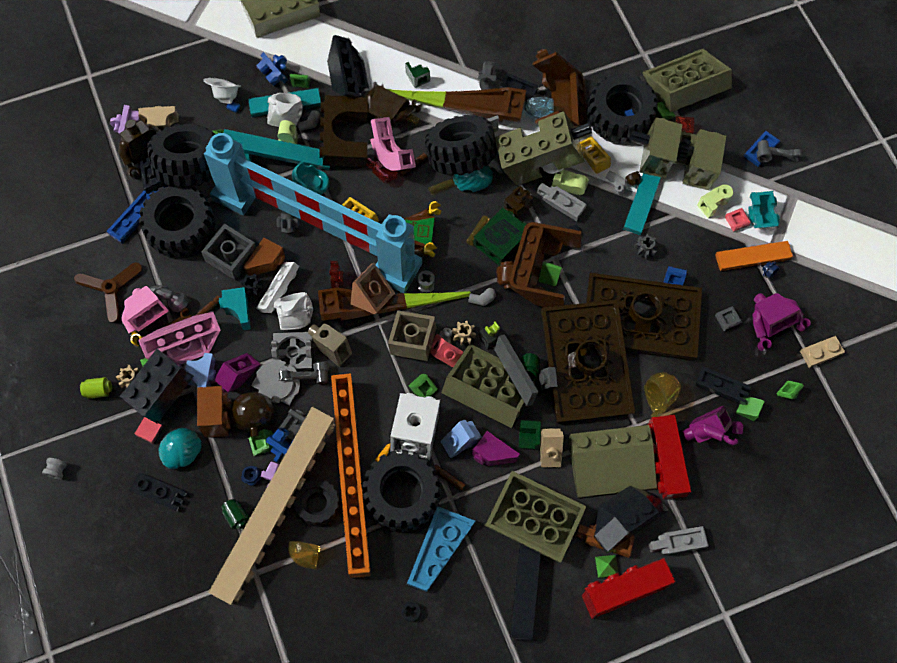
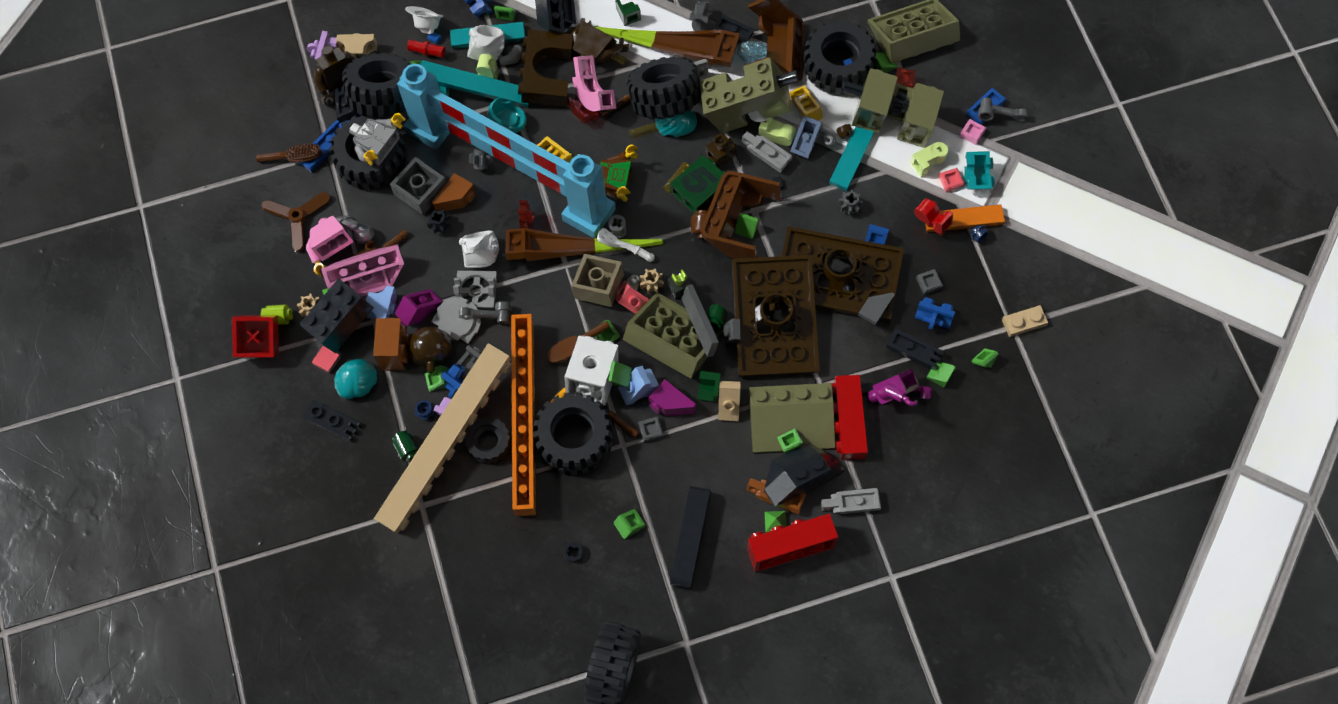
camera: 10 degrees right, 0 degrees up
light grey wheel [42,458,67,480] -> none
teal arch [219,287,251,330] -> none
white plate [256,262,299,313] -> none
clear yellow brick [288,541,320,569] -> none
dark tan torso [308,324,352,367] -> none
nougat slope [351,263,395,314] -> none
dark azure wing [407,506,475,592] -> none
light grey arm [468,288,496,306] -> none
olive slope [485,471,586,563] -> none
clear yellow helmet [644,372,681,417] -> none
magenta torso [752,293,811,351] -> none
none -> red brick [232,315,279,357]
none -> reddish brown piece [256,143,322,162]
none -> light grey torso [349,113,406,166]
none -> red pin [407,39,446,58]
none -> reddish brown piece [547,320,611,364]
none -> white piece [597,228,655,262]
none -> bright green slope [608,361,632,387]
none -> bright green slope [614,509,646,539]
none -> dark grey tile [638,416,664,443]
none -> bright green slope [777,428,803,453]
none -> sand blue slope [790,115,822,158]
none -> dark grey tile [858,293,895,325]
none -> red leg [914,199,953,235]
none -> blue hips [915,297,955,330]
none -> bright pink tile [960,119,986,145]

